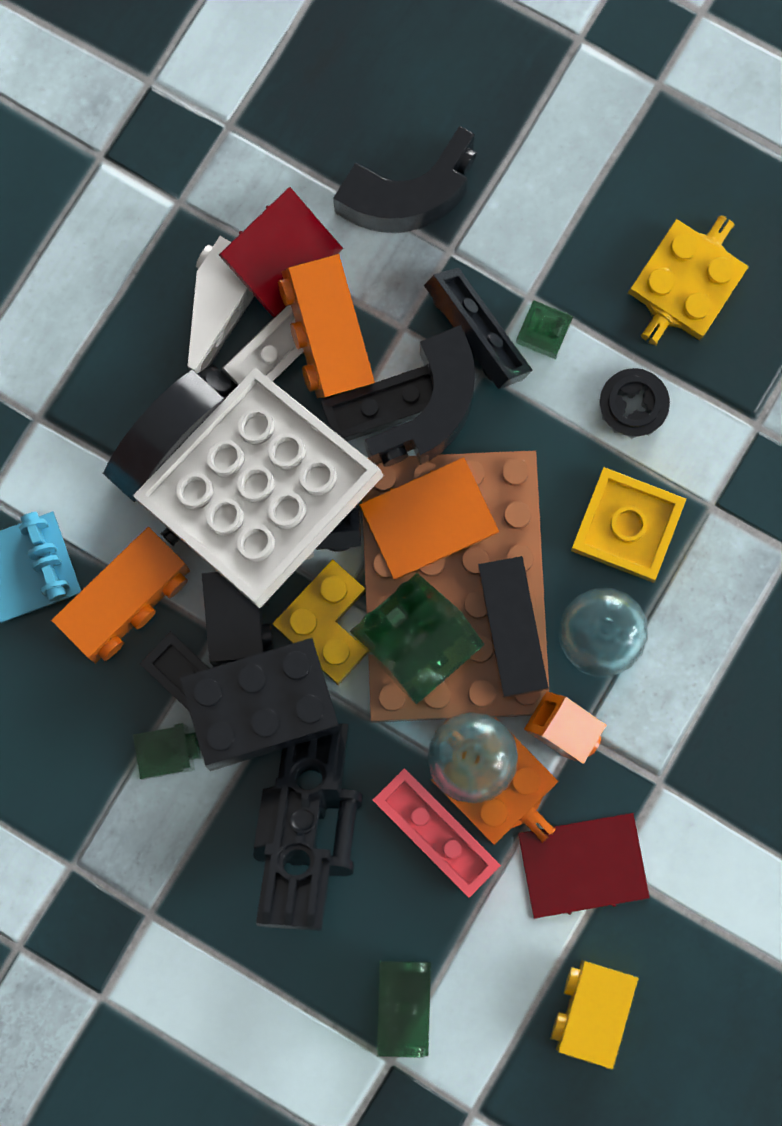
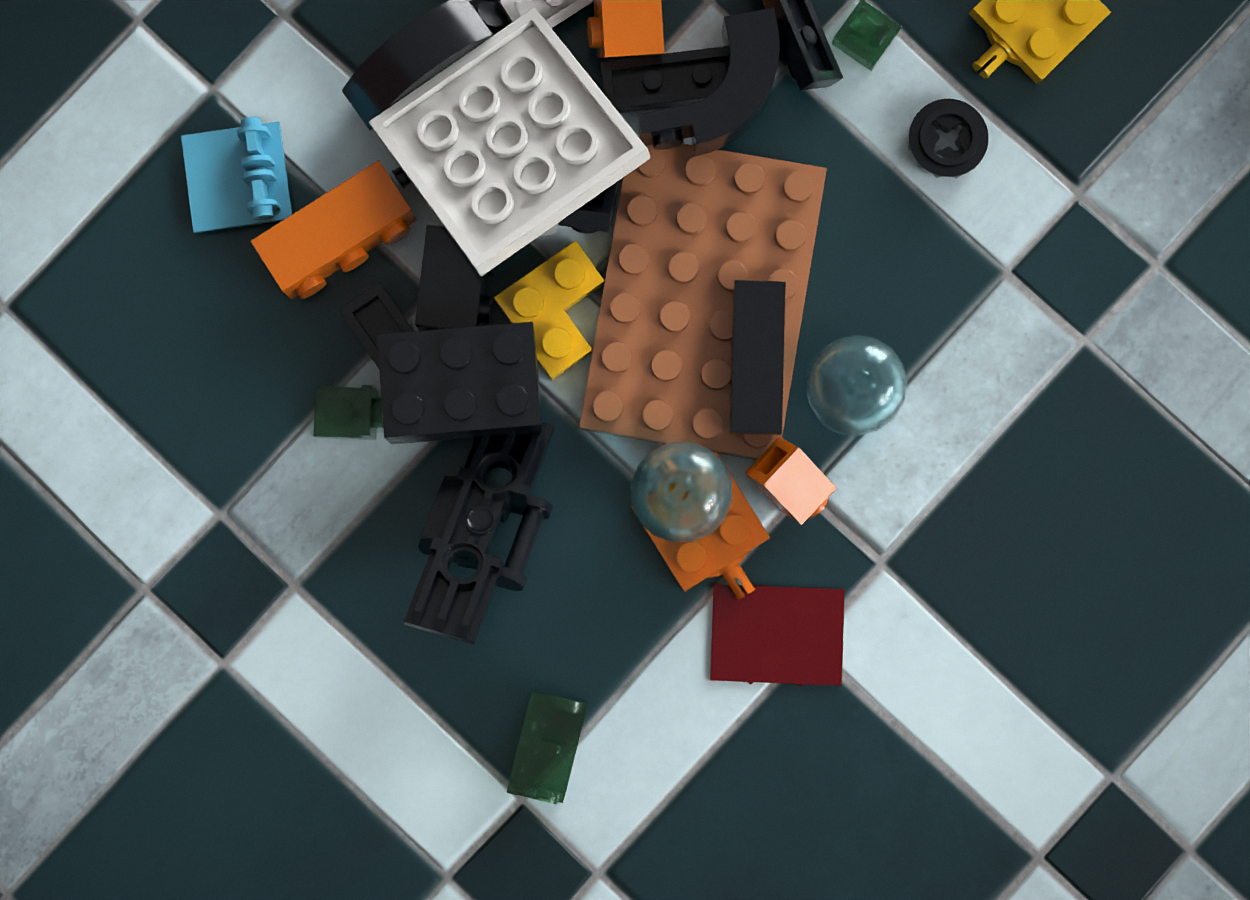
camera: 10 degrees right, 5 degrees up
clear green slope [350,573,485,705] -> none
orange window [359,457,500,580] -> none
coral plate [373,768,501,898] -> none
yellow brick [551,960,639,1069] -> none
yellow plate [571,467,686,583] -> none

